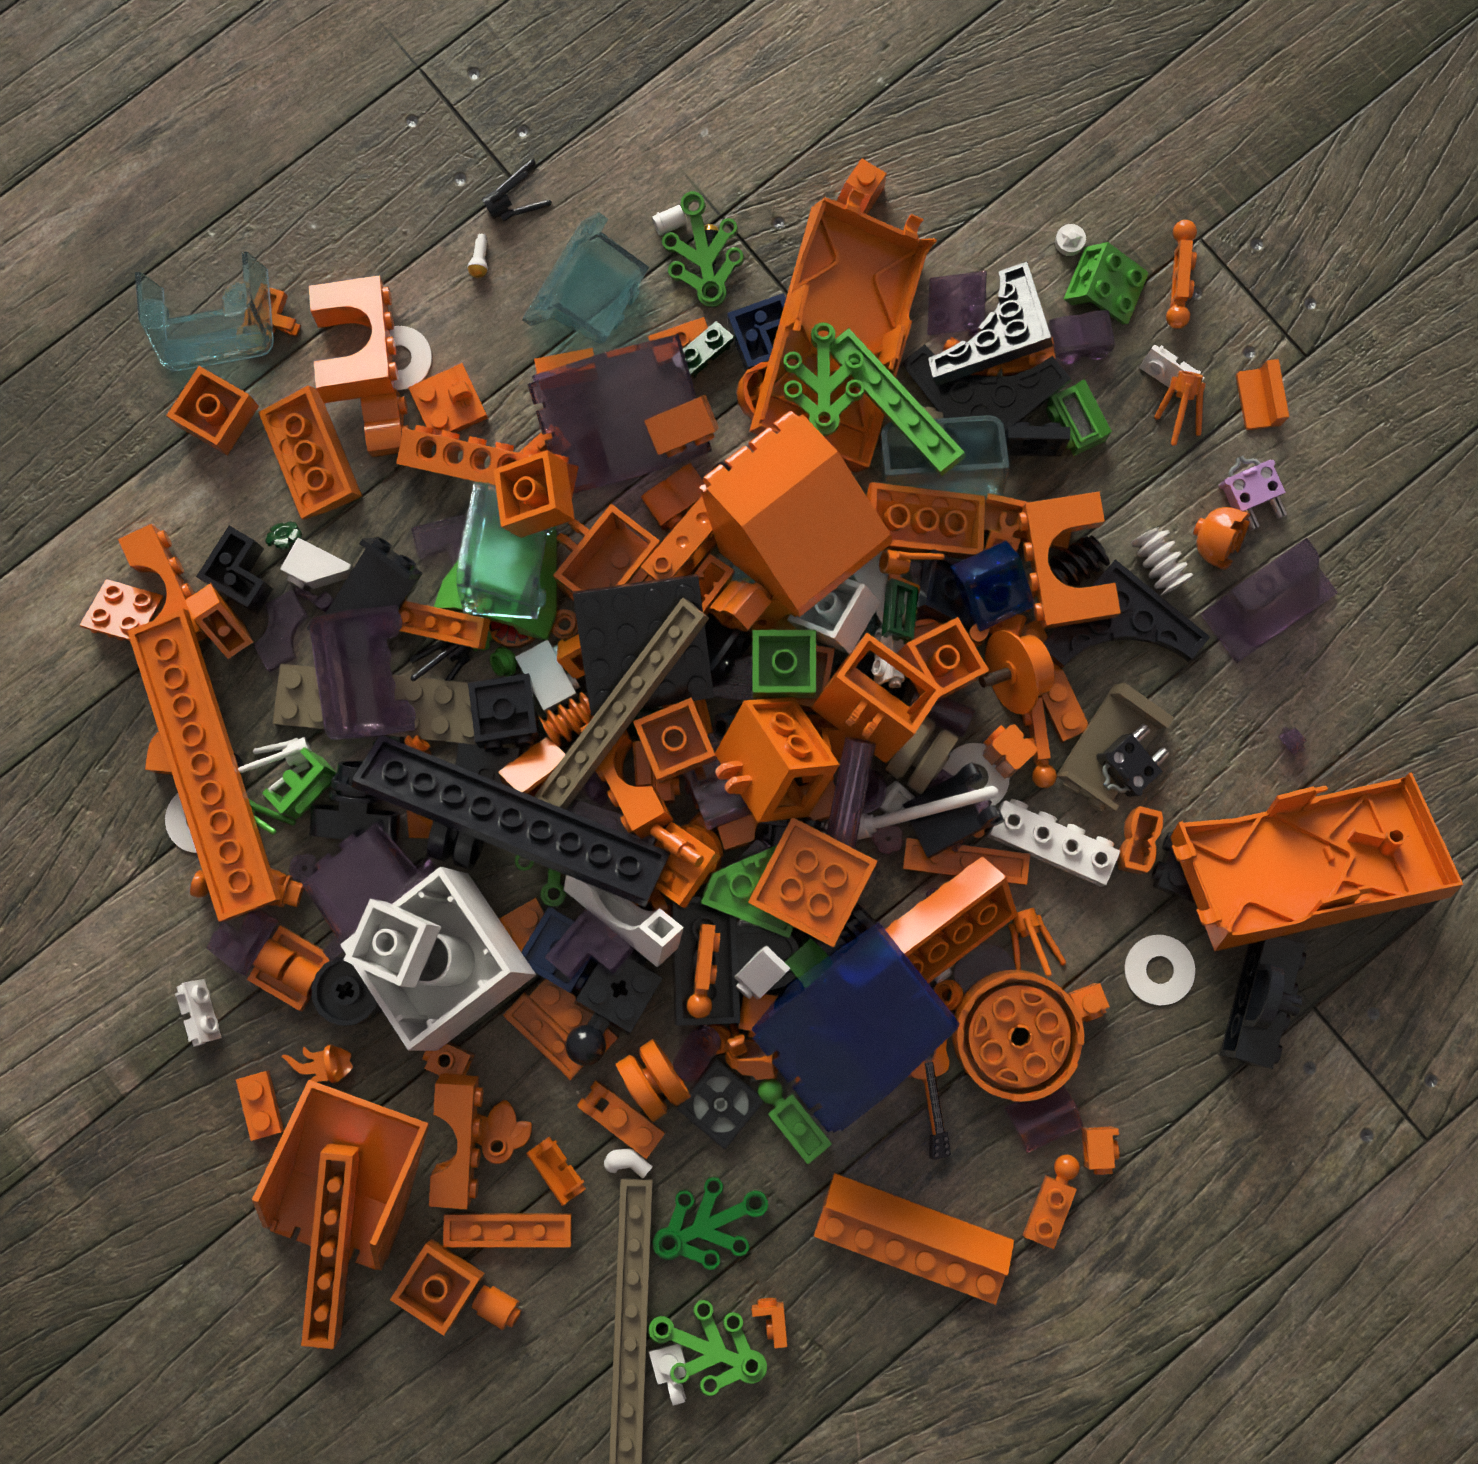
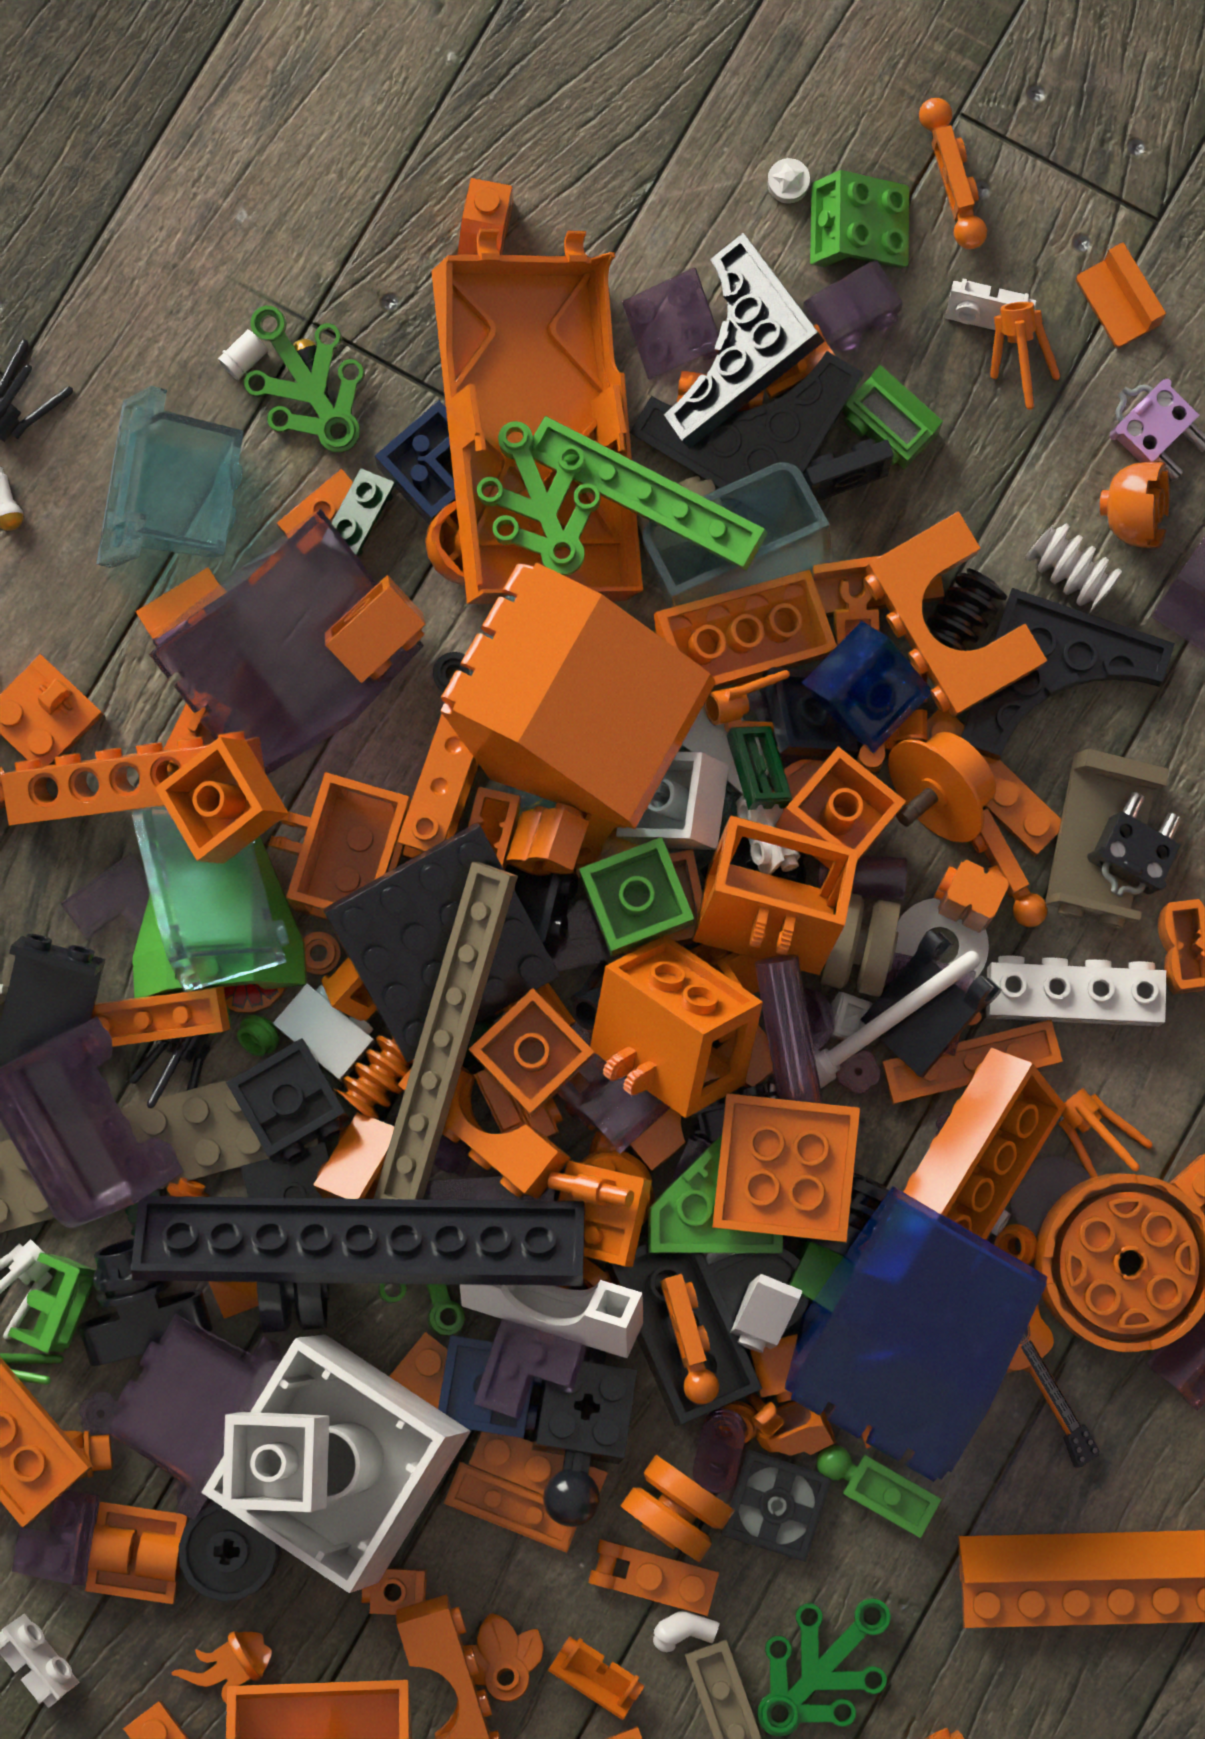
camera: 25 degrees left, 0 degrees up
orange brick [641,463,707,530] -> none

